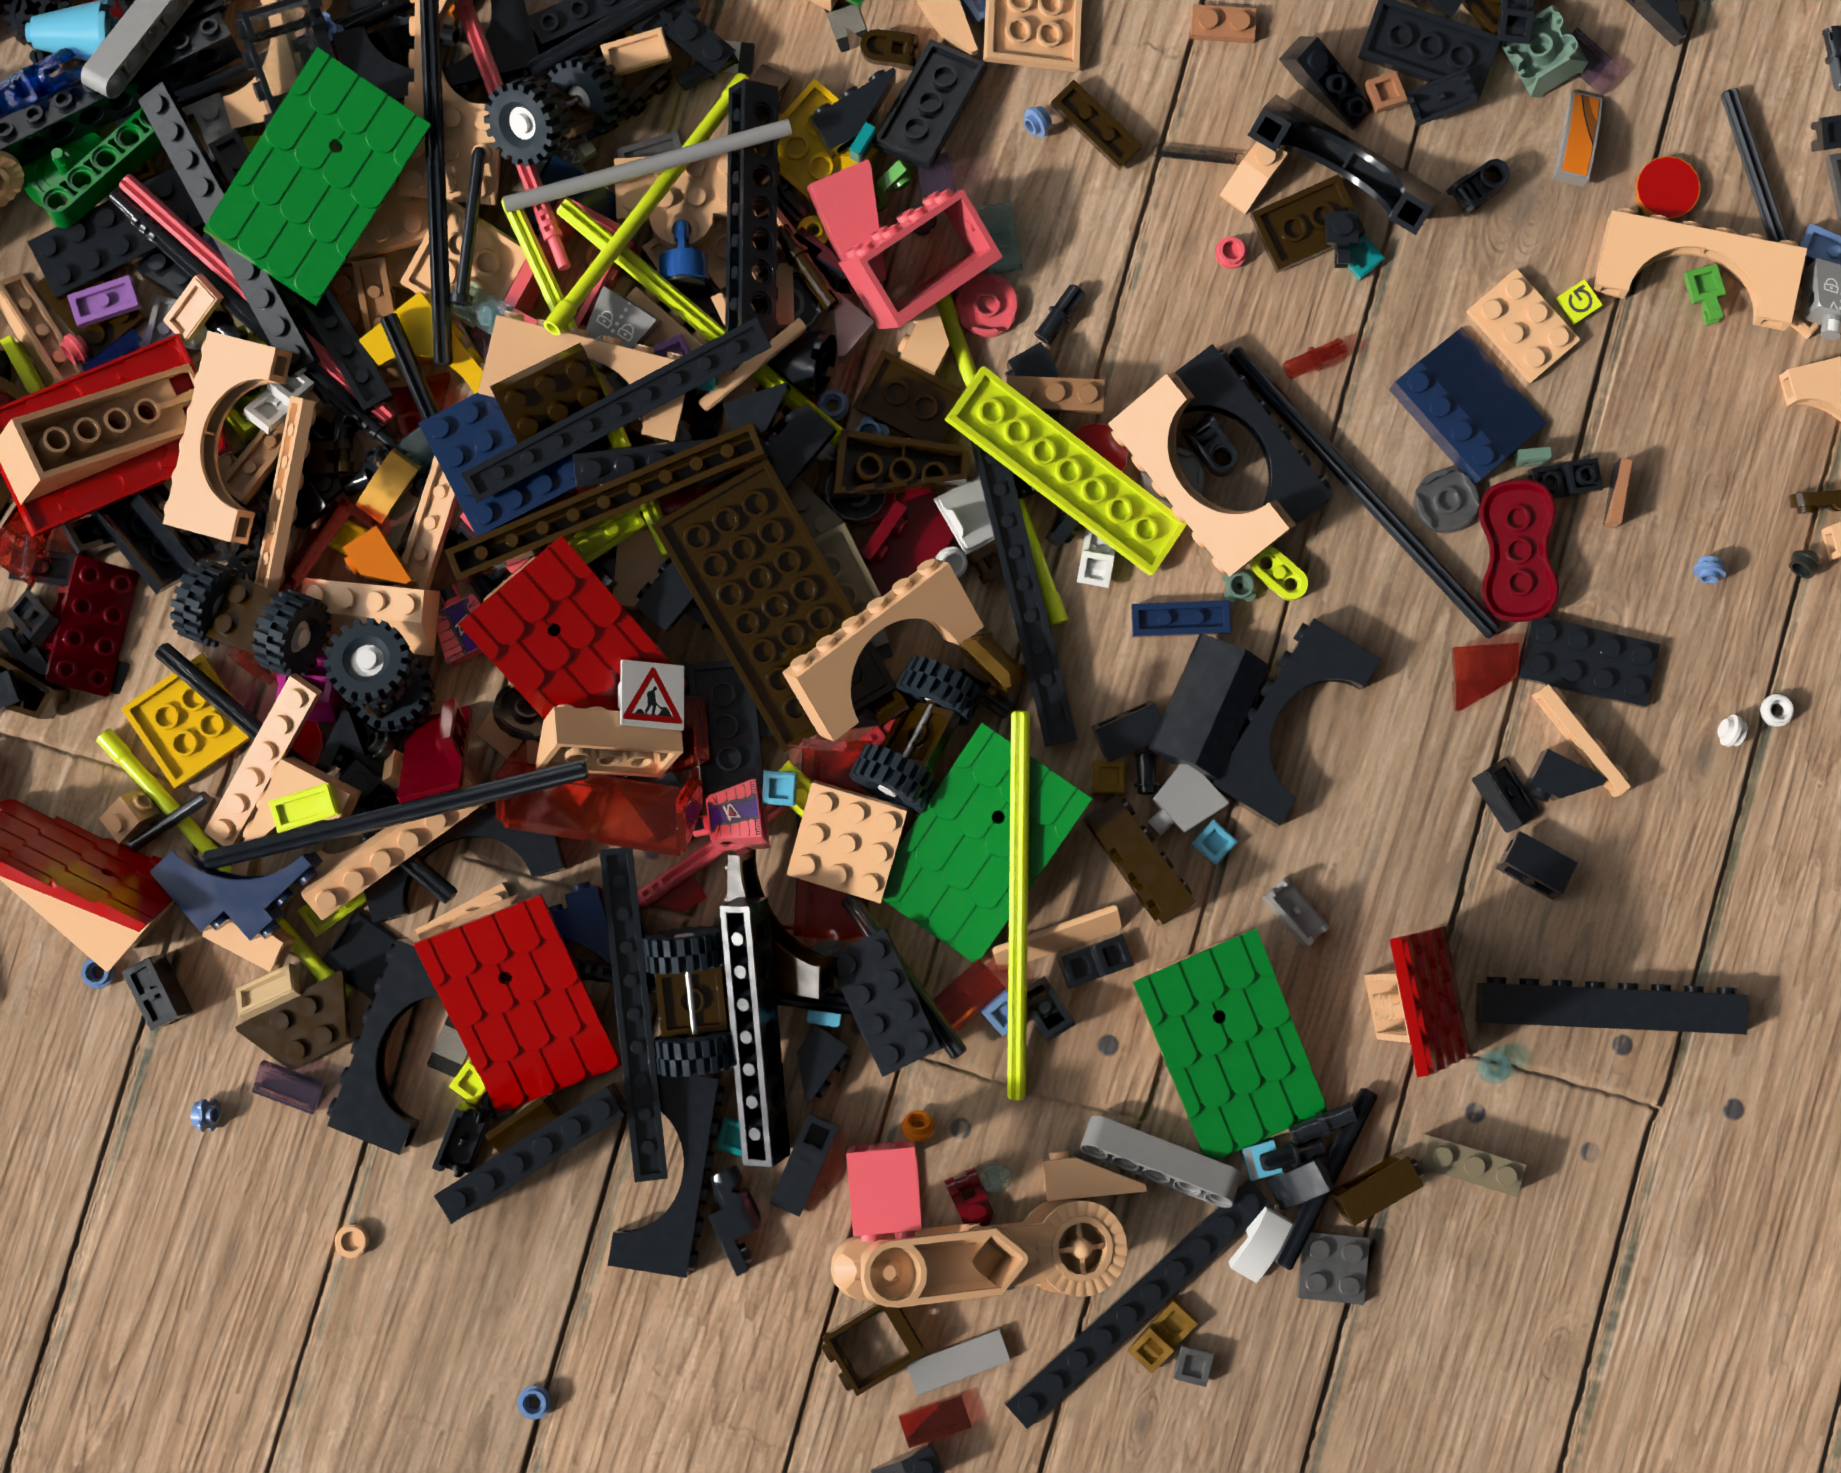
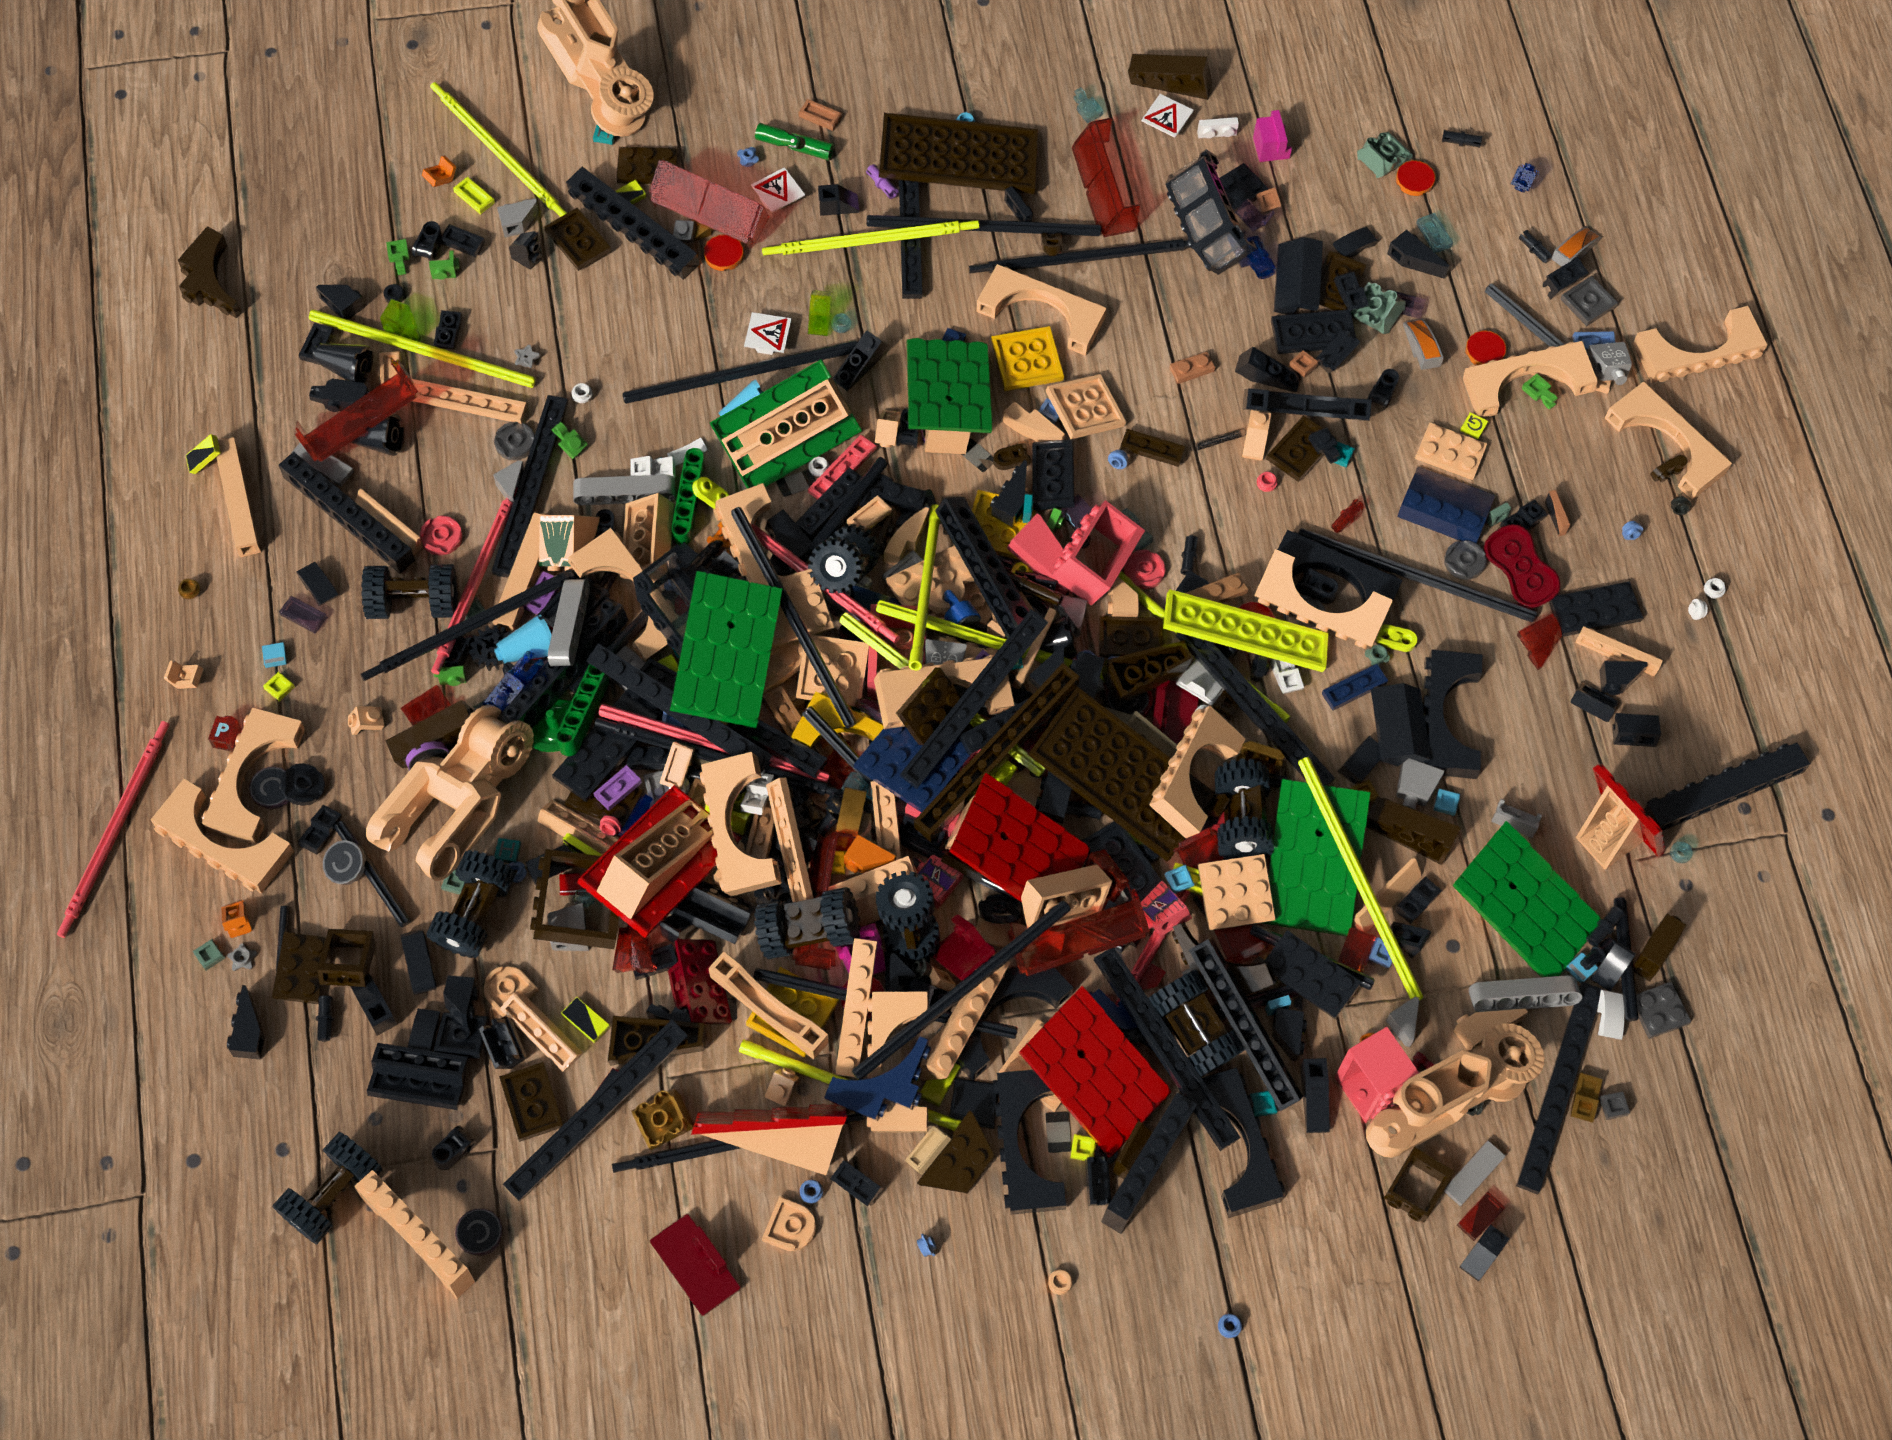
camera: 30 degrees left, 20 degrees down
black plate [7,588,60,646] -> none
black bar [129,791,211,852] -> none
clear purple tile [252,1059,325,1115] -> none
neon yellow tile [268,782,343,833] -> none
black bar [449,147,486,306] -> none
clear light blue plate [451,283,514,335] -> none
light grey piece [502,119,792,213] -> none
white piece [618,660,684,731] -> none
black plate [708,1164,761,1276] -> none
clear light blue plate [979,1163,1012,1192] -> none
black pin [1134,753,1160,795] -> none
dark tan arch [1416,1134,1526,1197] -> none
none -> light nougat arch [709,952,829,1059]
none -> light nougat tile [762,1196,816,1251]
none -> light nougat slope [884,507,930,565]
none -> light grey slope [1386,997,1419,1047]

